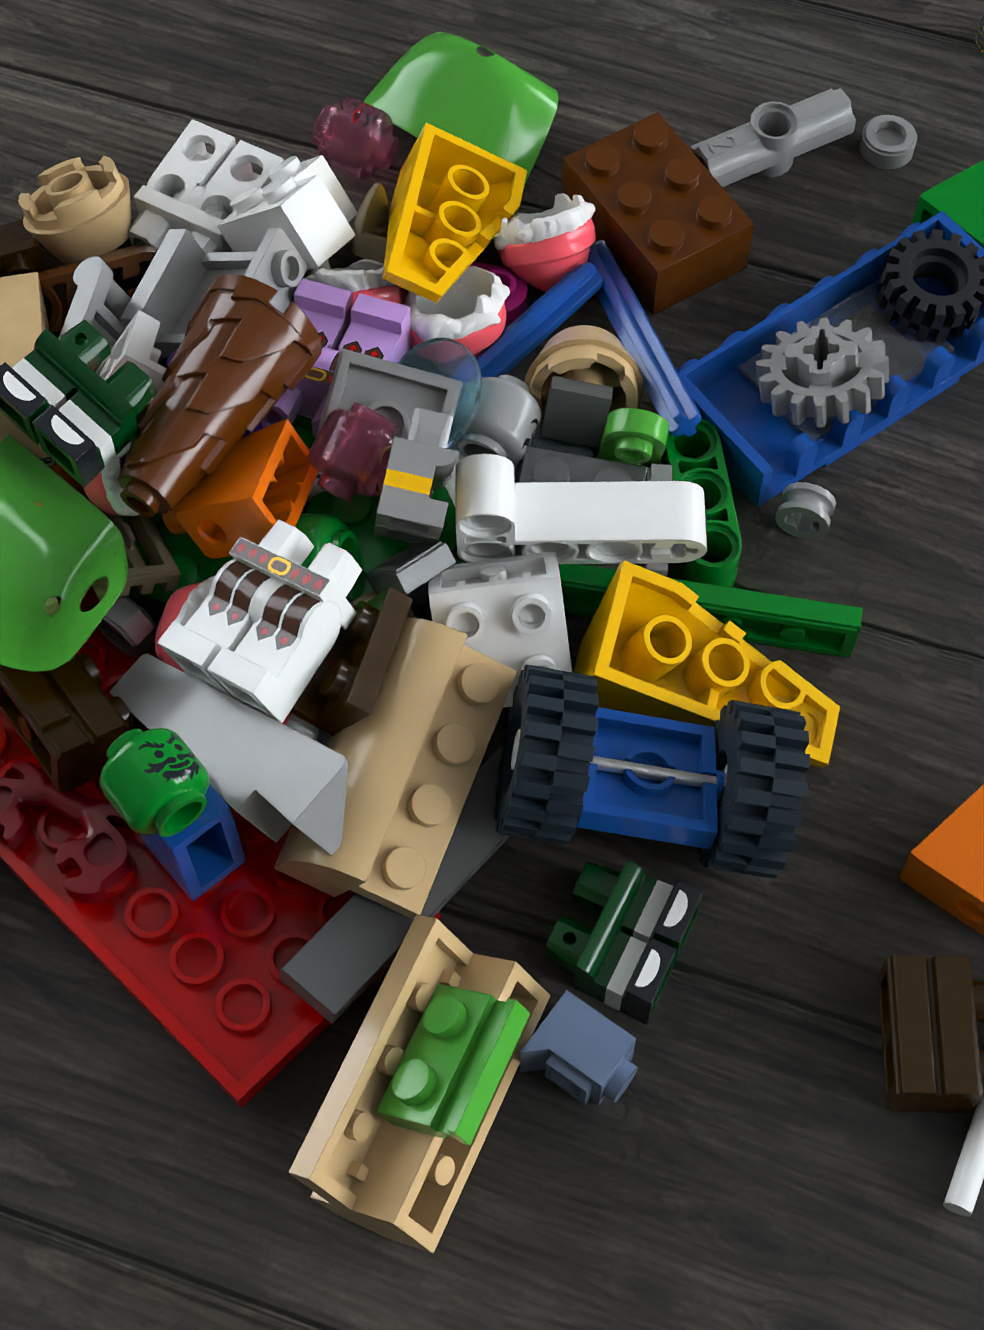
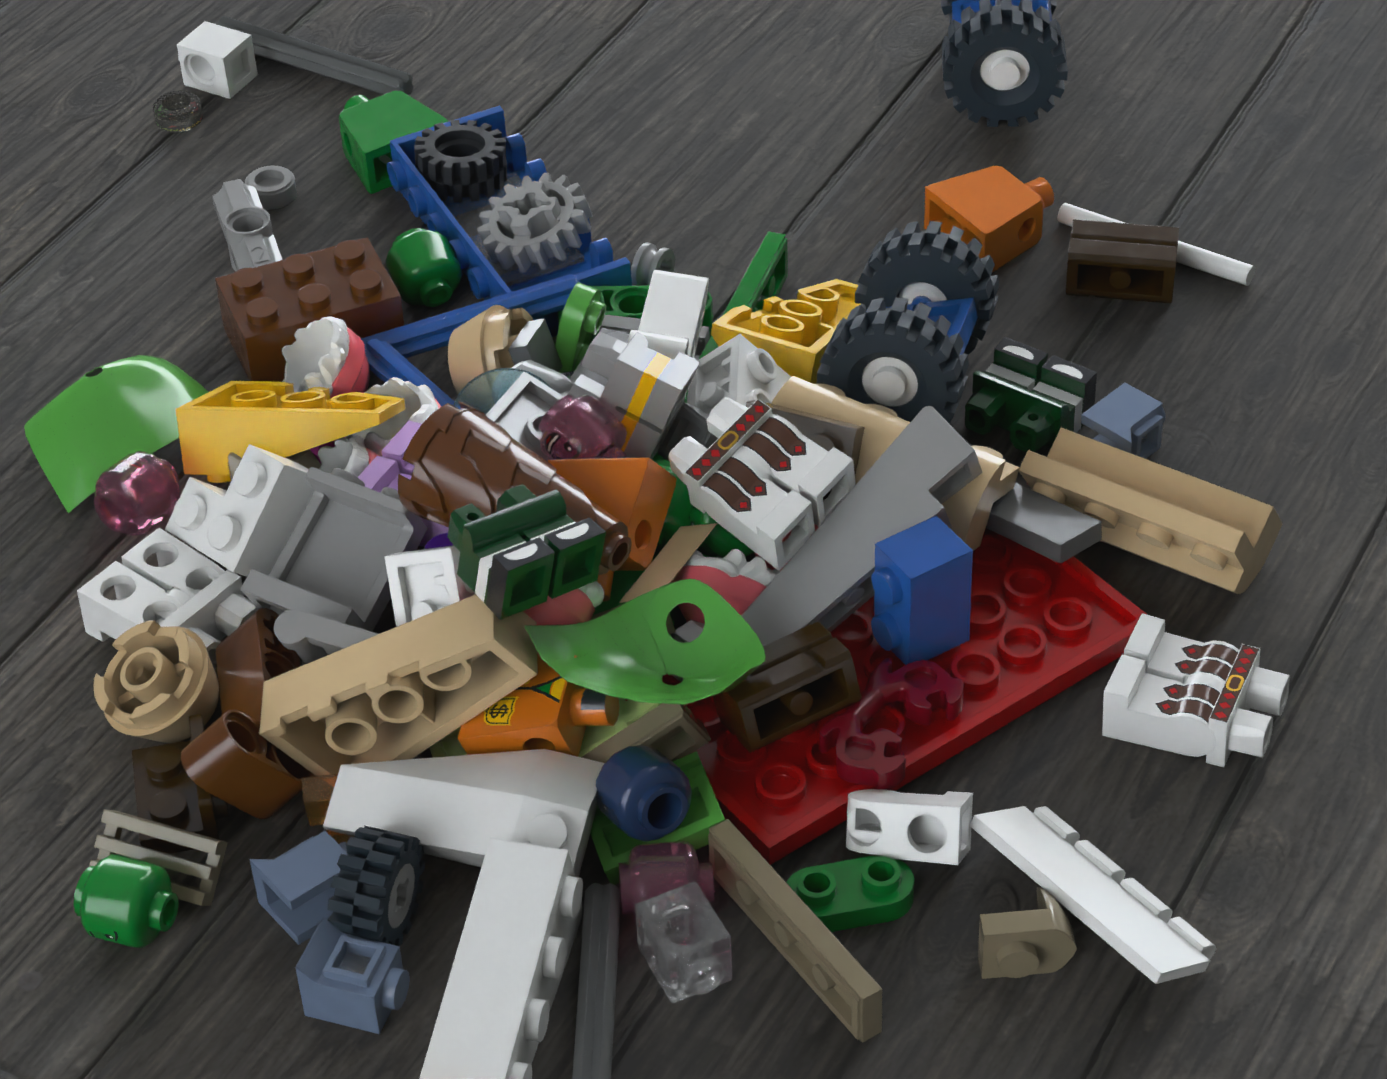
camera: 80 degrees left, 20 degrees down
green head [99,728,210,837] -> none
bright green plate [376,984,530,1146] -> none
none -> green head [385,228,462,307]
none -> tan sticker [619,523,717,603]
none -> white hips [1102,613,1290,768]

